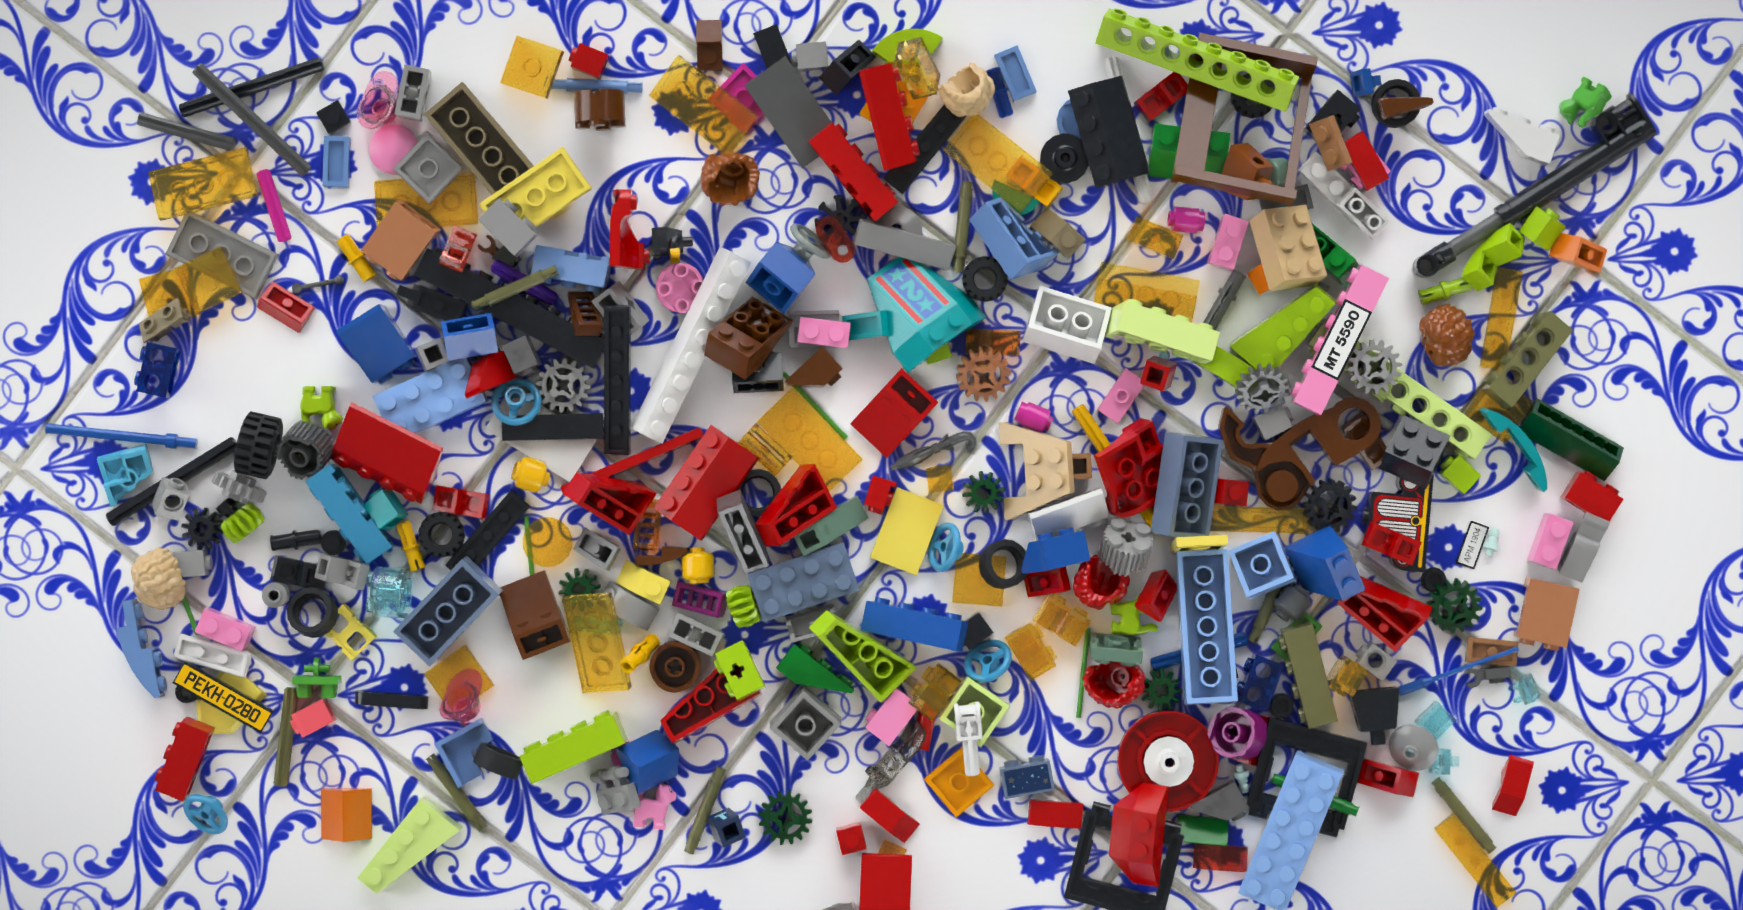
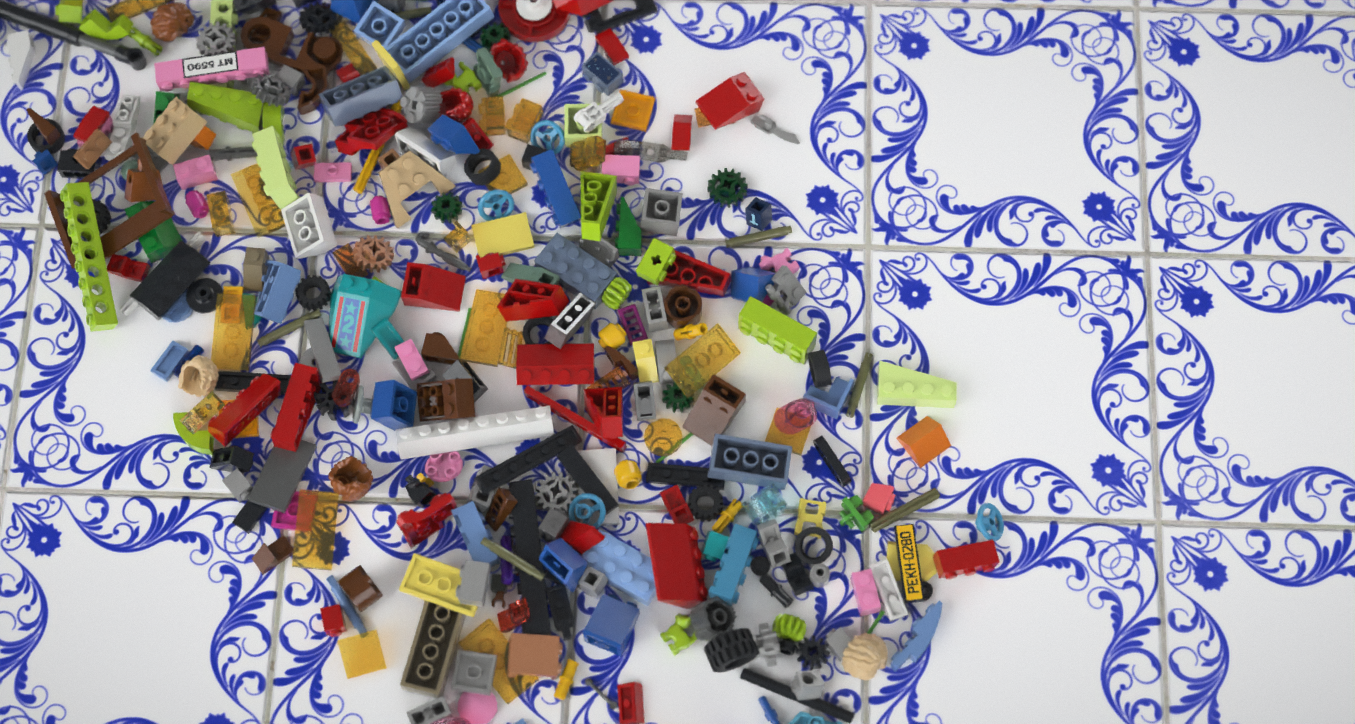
camera: 125 degrees left, 20 degrees down
red brick [836,821,867,855] -> none

